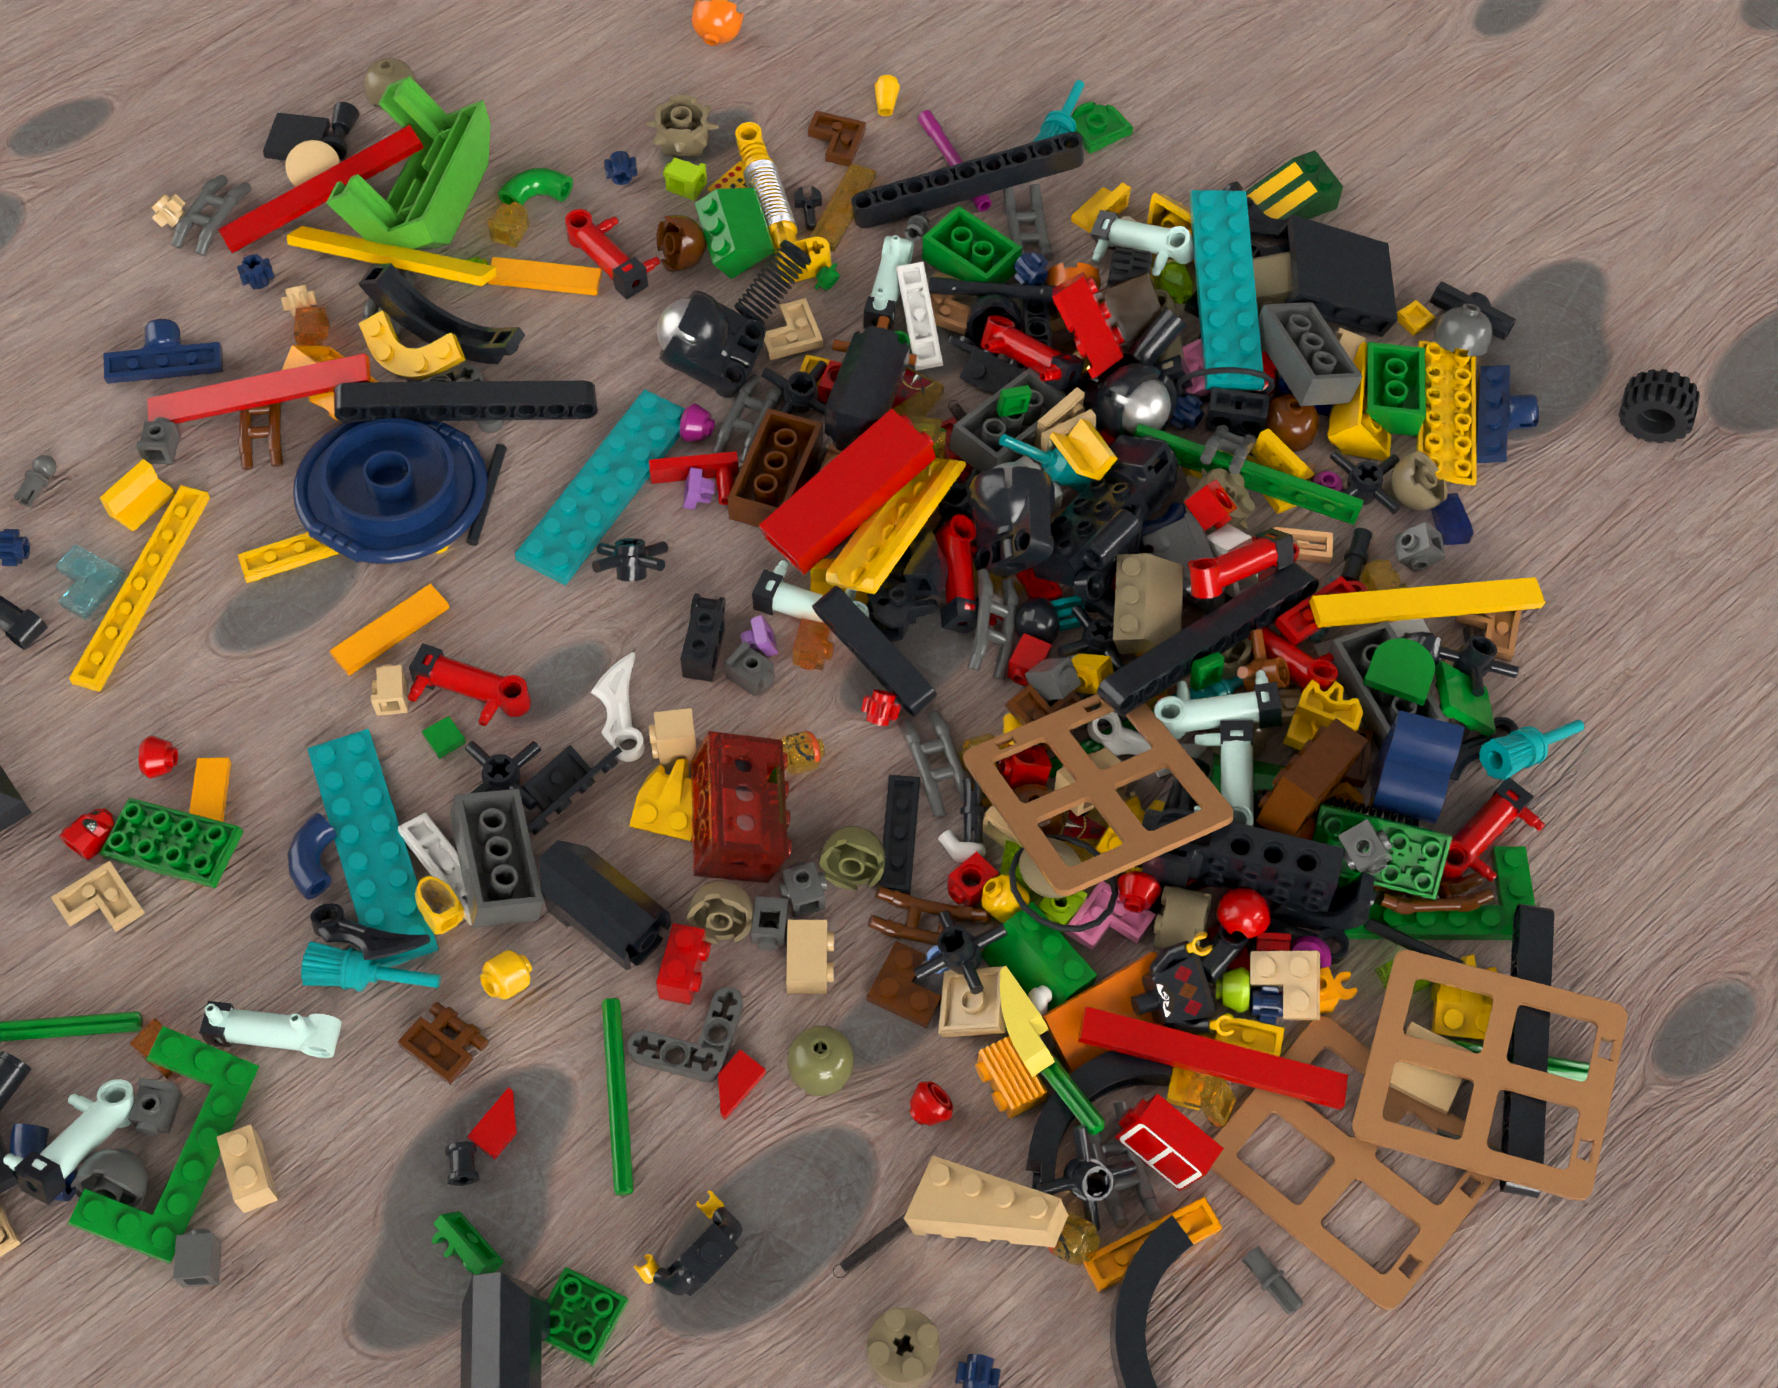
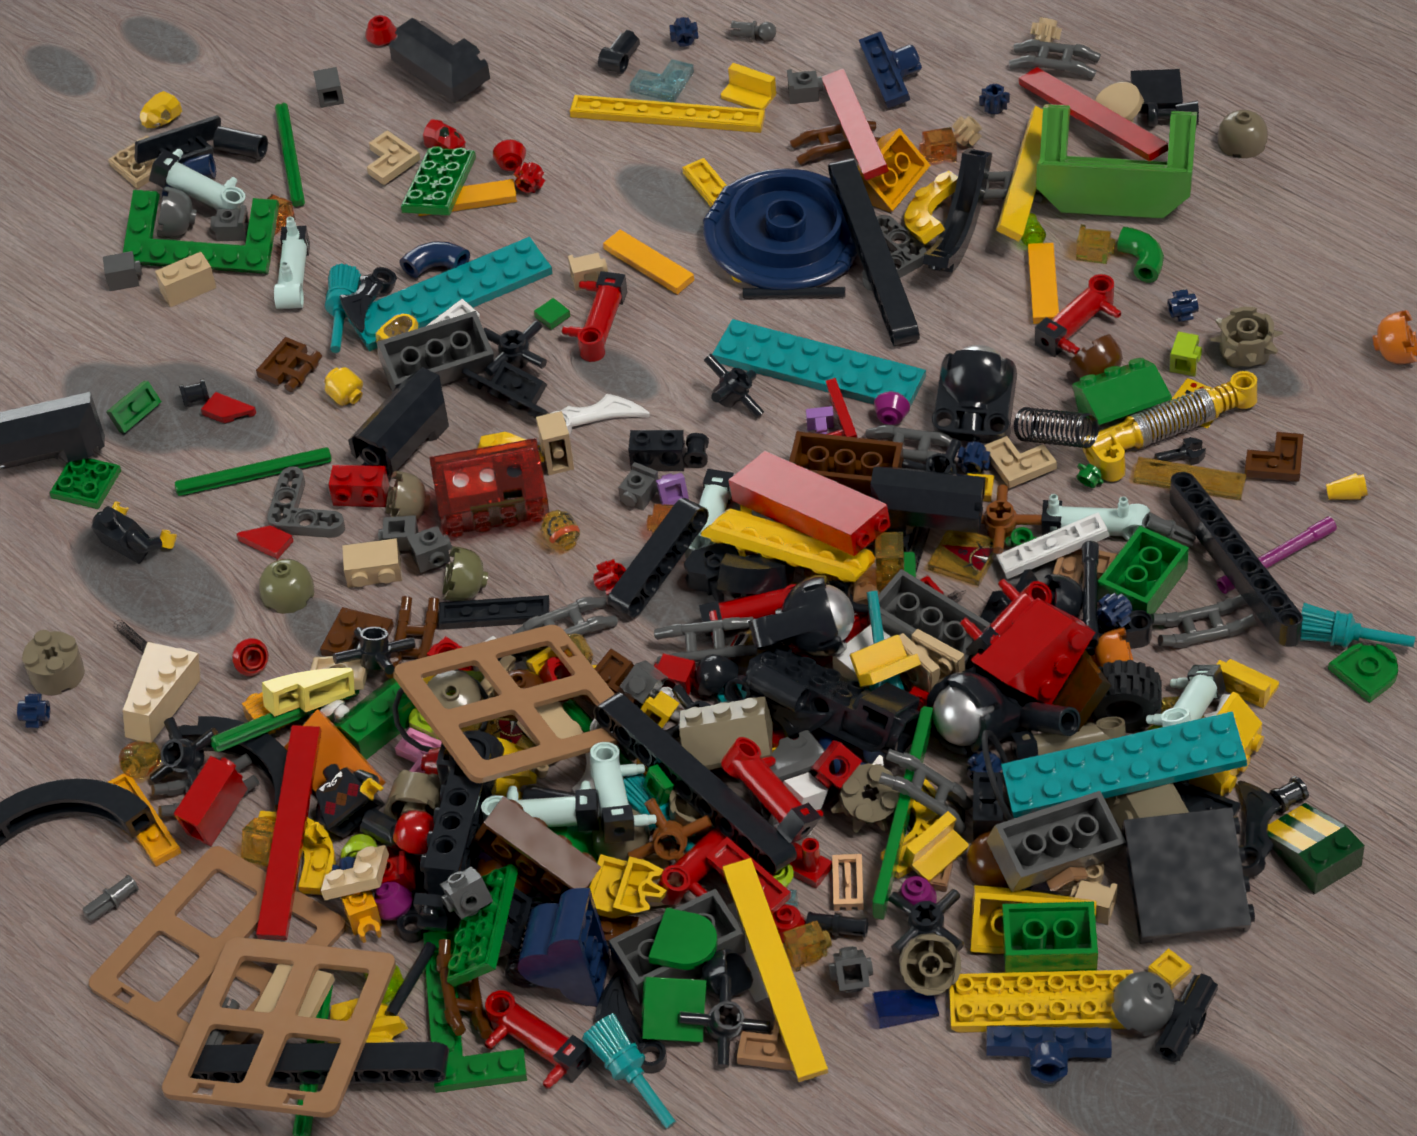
camera: 90 degrees right, 10 degrees down
green tile [996,385,1032,417] -> none
none -> red gear [513,162,546,193]
none -> dark blue gear [957,442,991,474]

